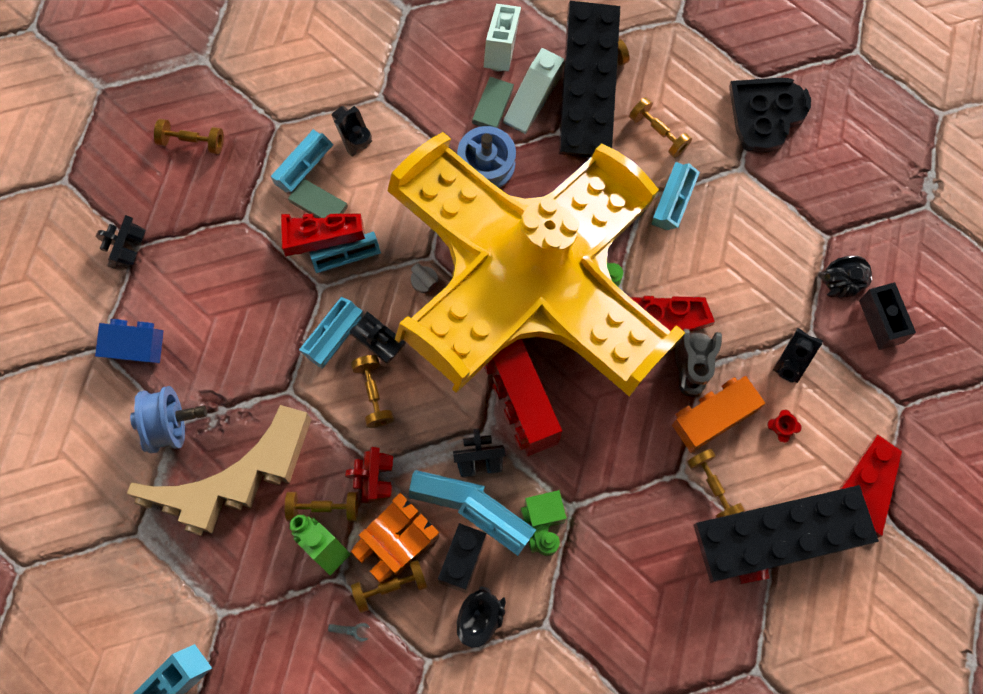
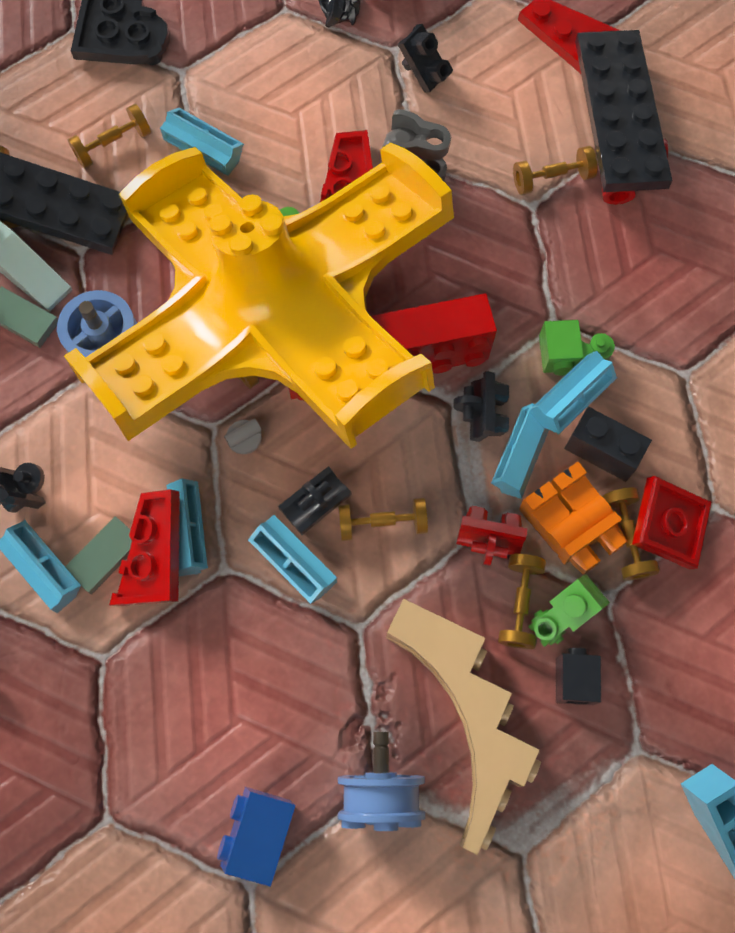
camera: 80 degrees left, 0 degrees up
black hips [96,215,146,269] -> none
clear light blue hand [328,623,370,642] -> none
black hat [457,586,506,648] -> none
orange brick [672,376,766,453] -> none
red plate [767,410,802,443] -> none
none -> black brick [556,648,601,706]
none -> red tile [632,476,712,570]

